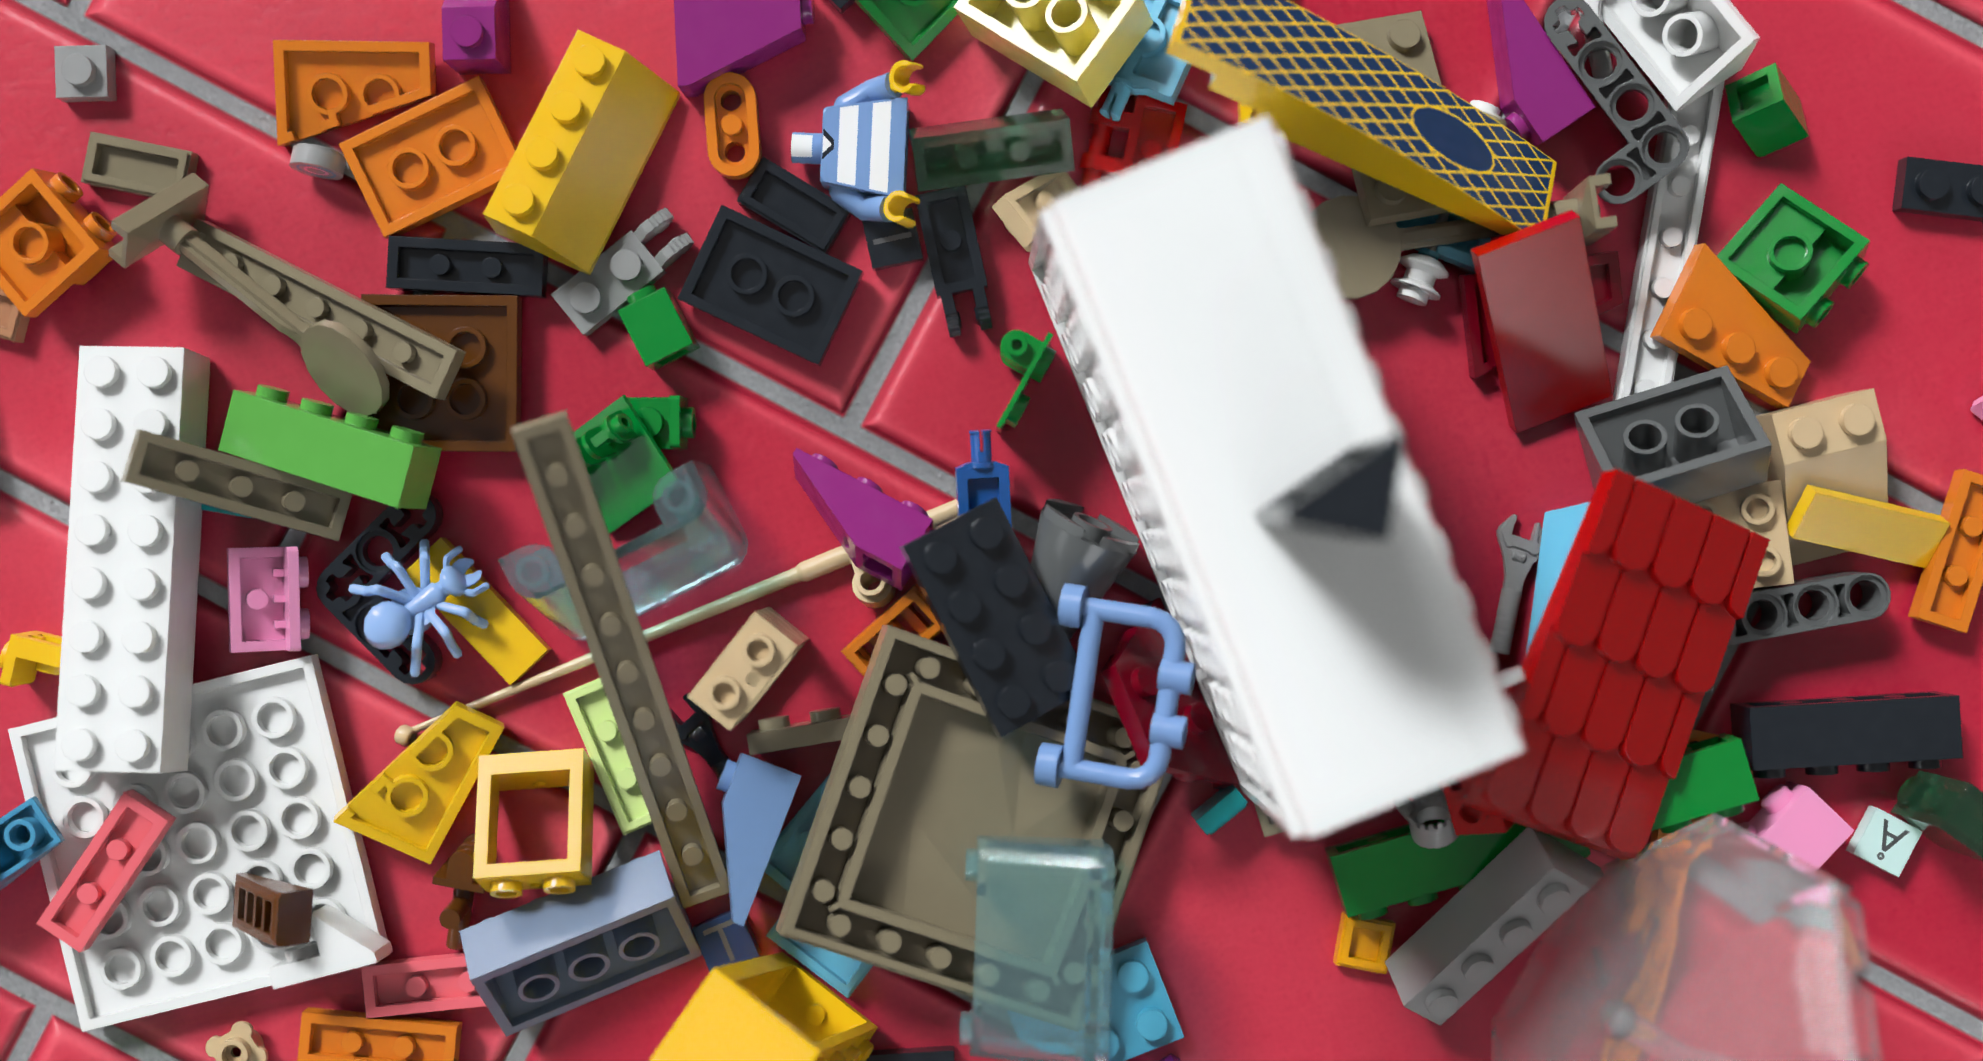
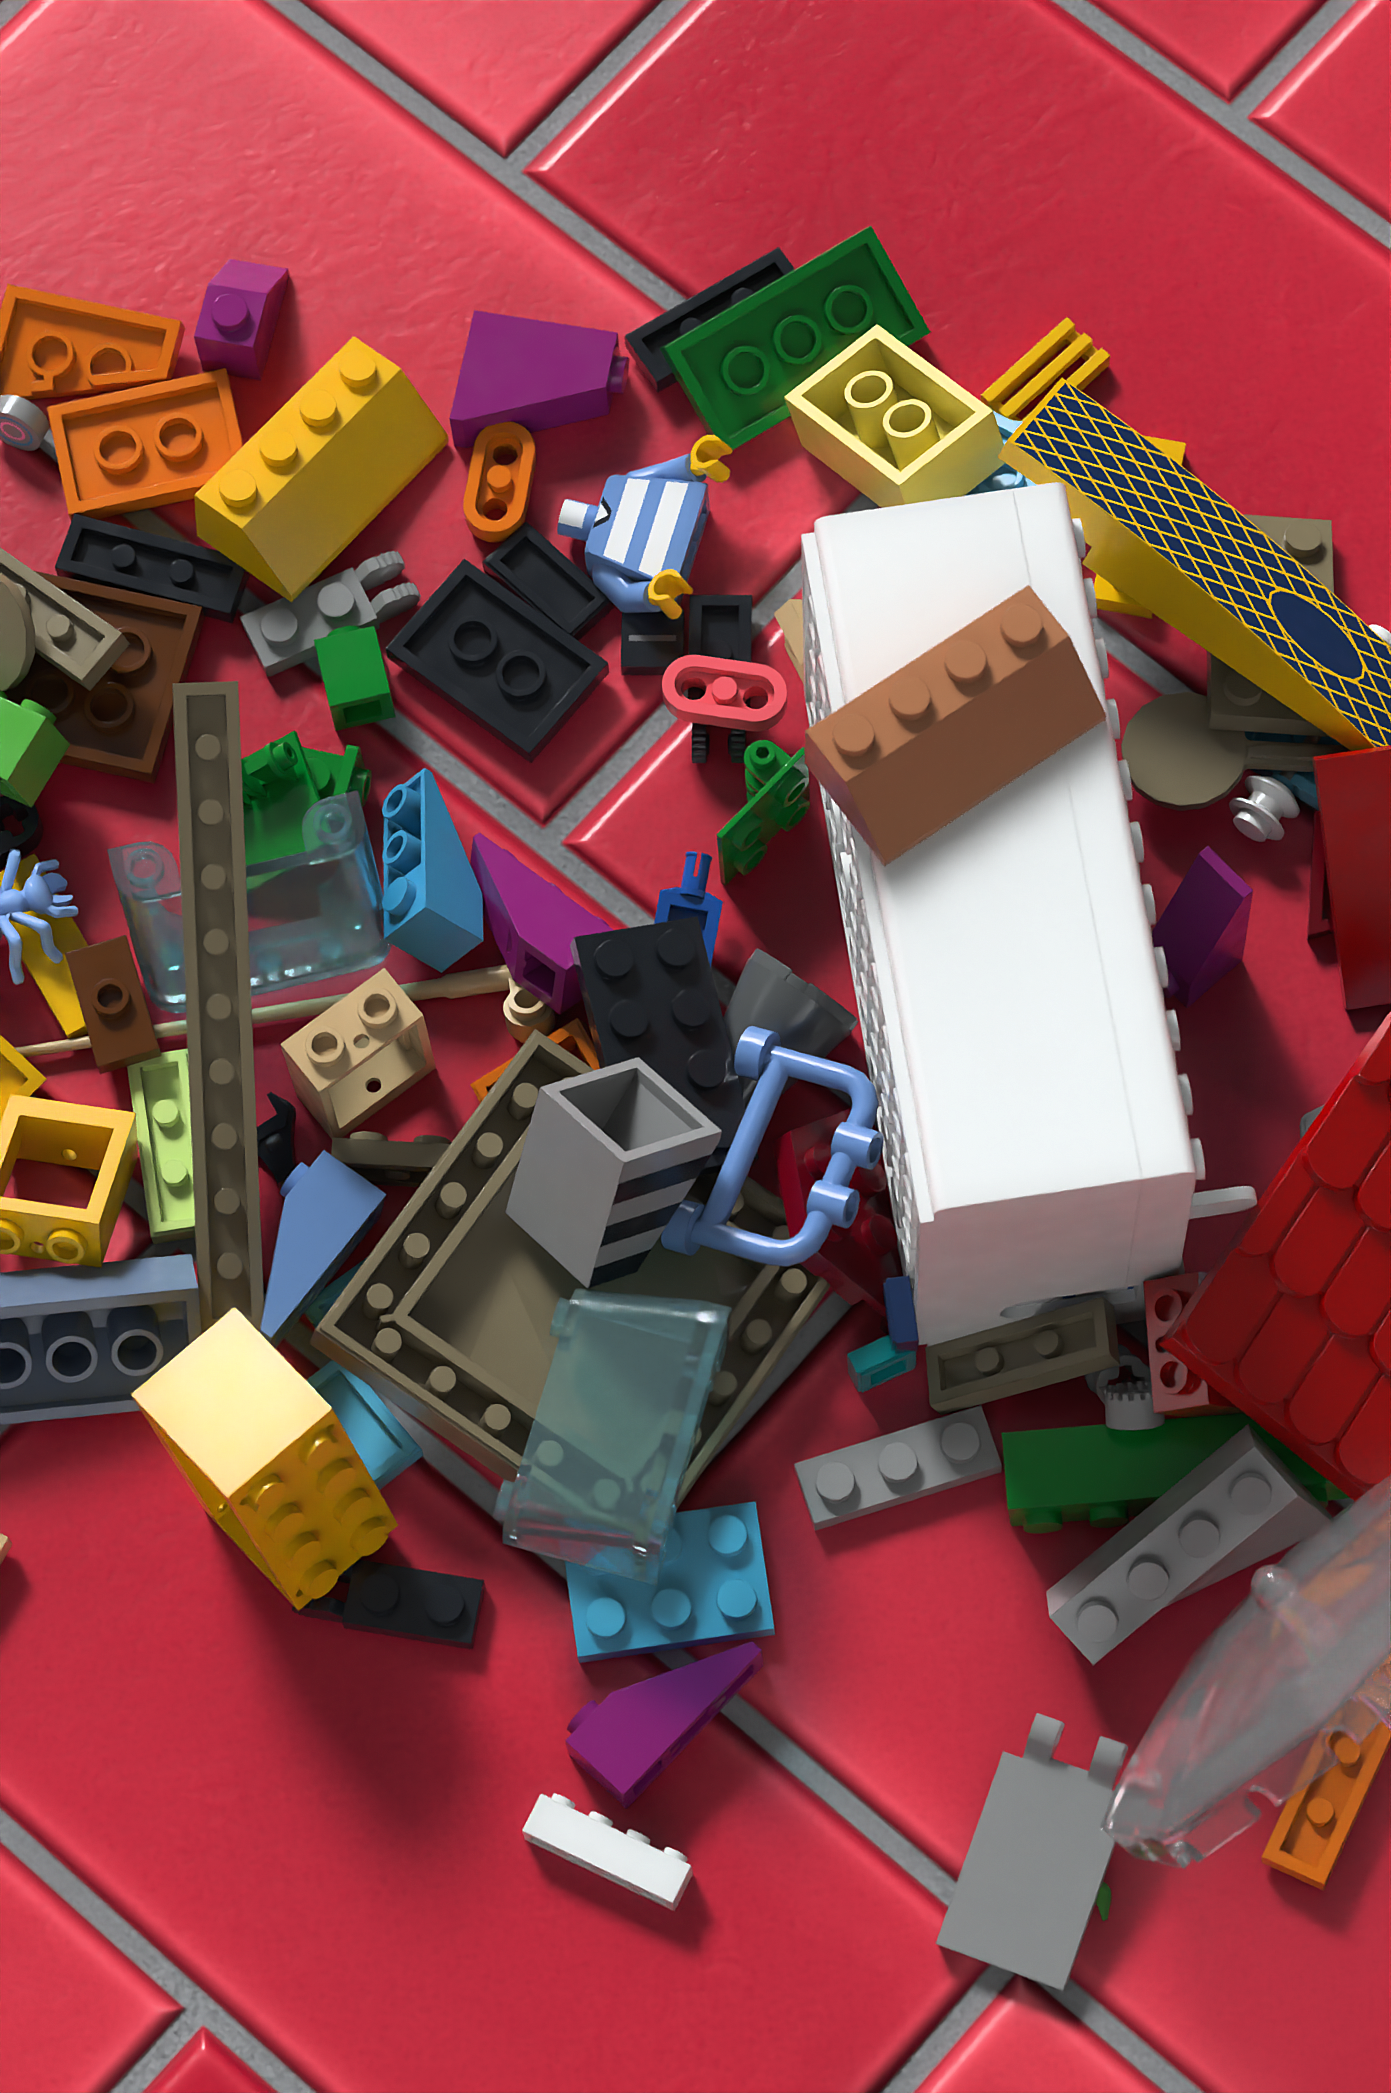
camera: 20 degrees right, 20 degrees down
brick [908,108,1075,192] -> none
black slope [1253,433,1405,541] -> none
light orange tile [1333,911,1396,974] -> none
none -> reddish brown plate [65,935,162,1074]
none -> dark azure slope [382,768,483,972]
none -> light grey slope [505,1057,722,1289]
none -> coral plate [662,655,787,731]
none -> light grey plate [794,1405,1002,1531]
none -> nougat slope [805,585,1106,866]
none -> dark blue tile [883,1275,919,1354]
none -> magenta slope [1152,846,1253,1008]

